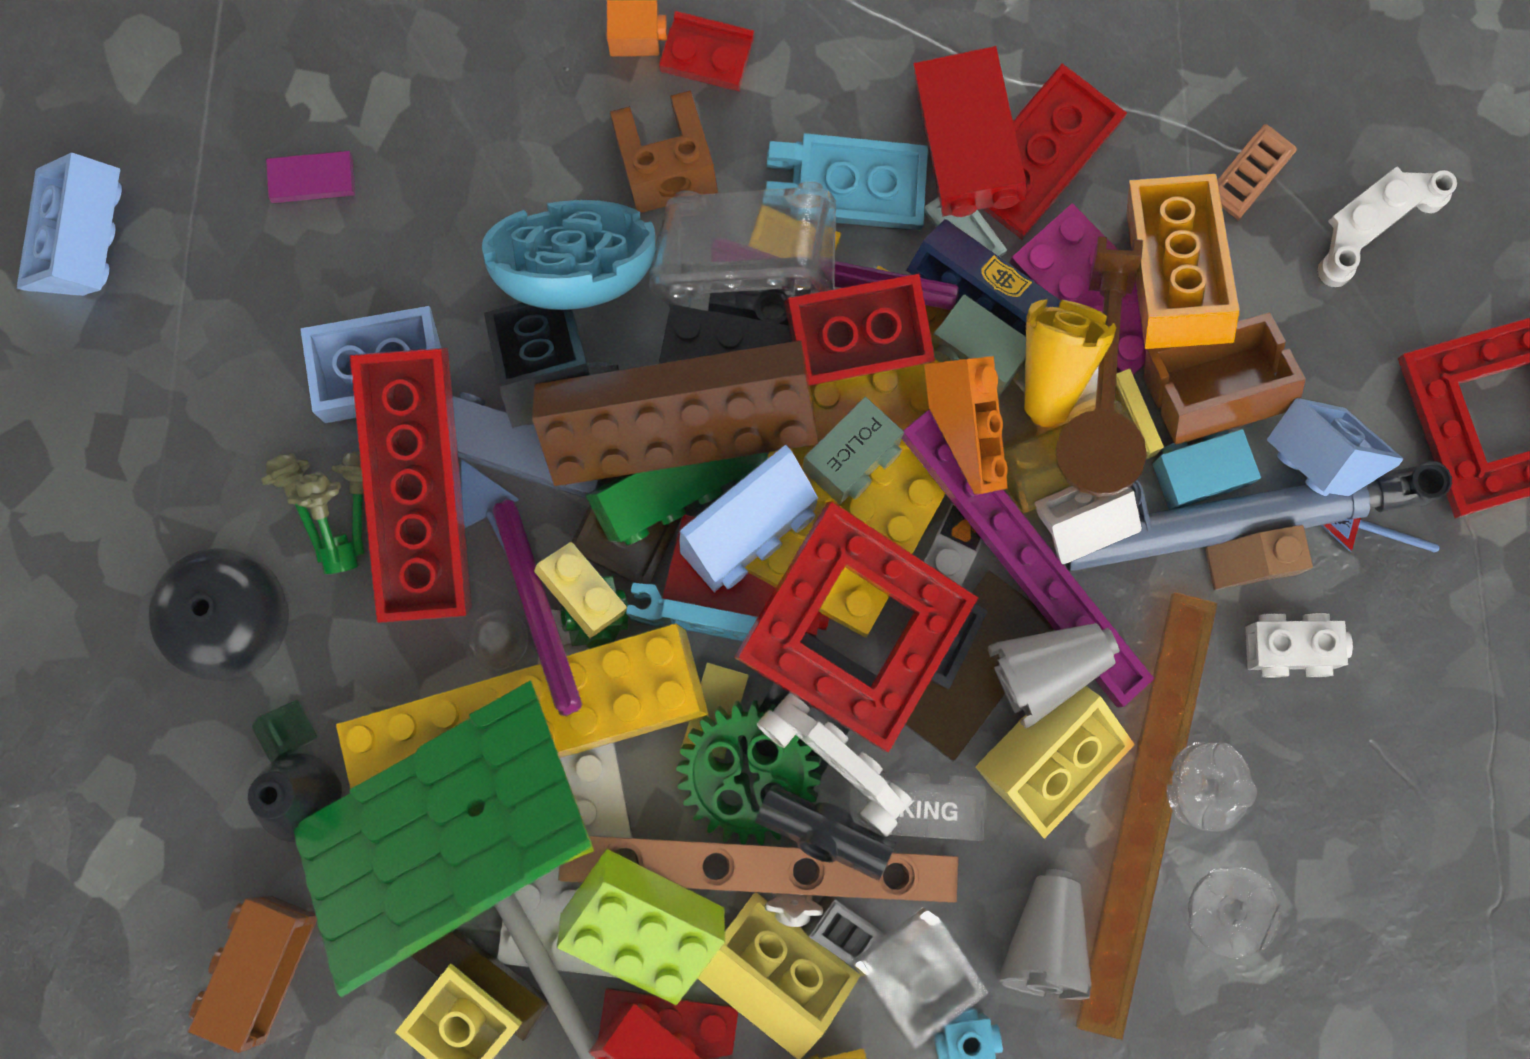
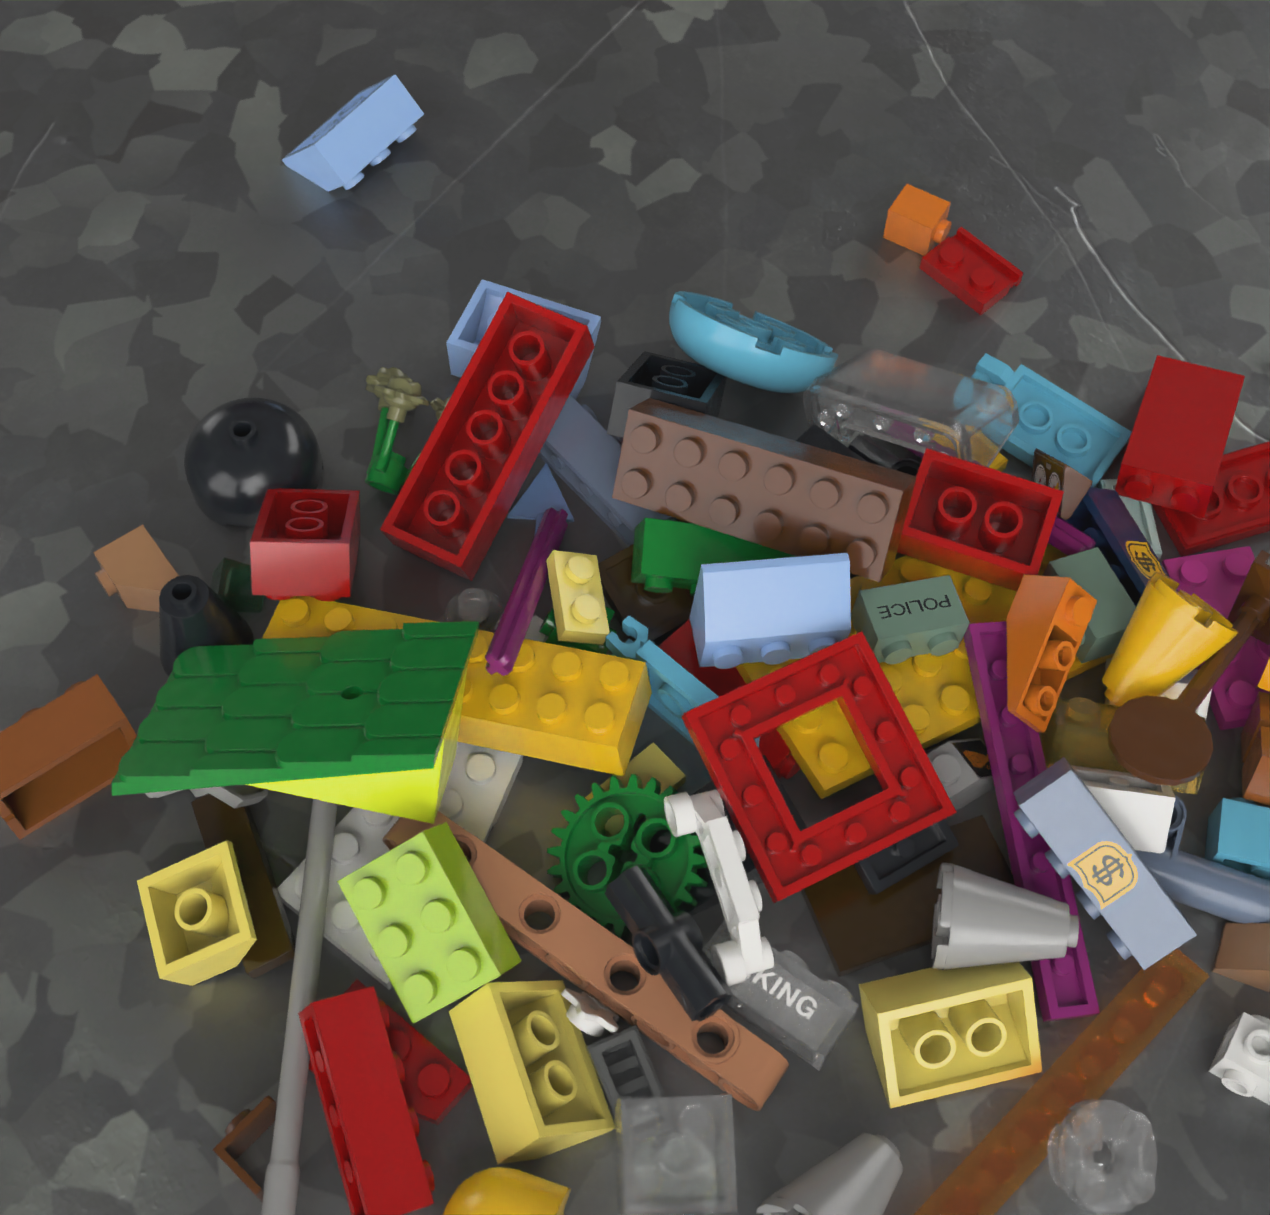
camera: 30 degrees right, 20 degrees down
magenta tile [266,151,355,203] -> none
dark orange brick [610,90,718,213] -> none
light yellow tile [1114,369,1164,460] -> none
none -> medium nougat slope [93,524,179,612]
none -> red brick [250,488,361,601]
none -> brick [1013,757,1197,970]
none -> reddish brown slope [1032,448,1093,520]

